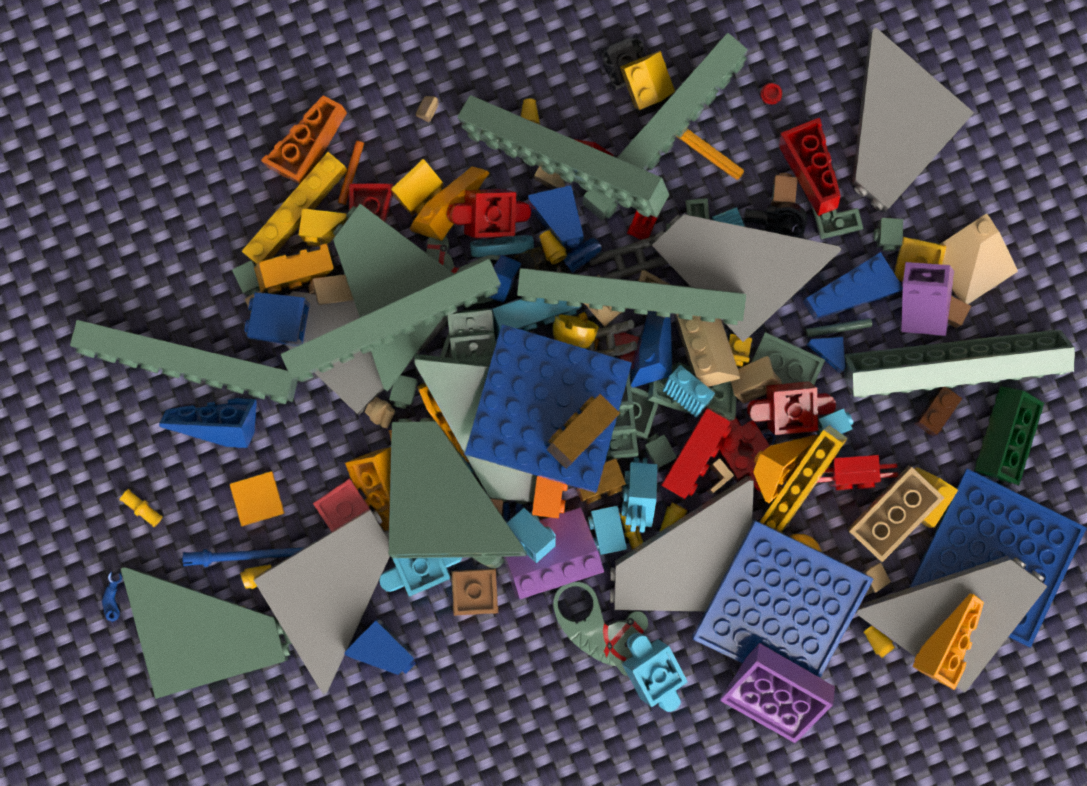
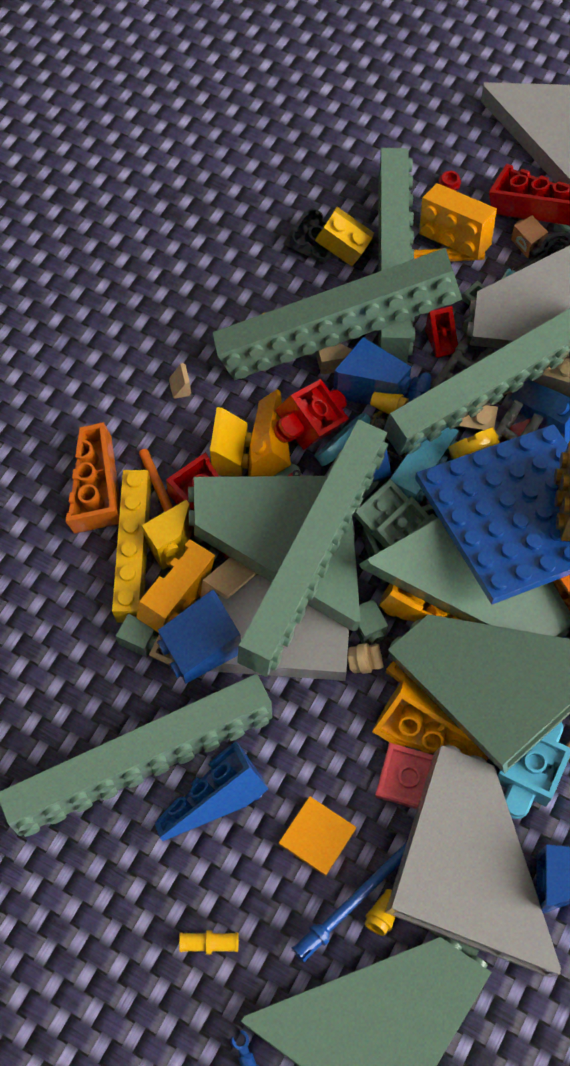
camera: 35 degrees left, 20 degrees down
none -> light orange brick [419,183,497,260]

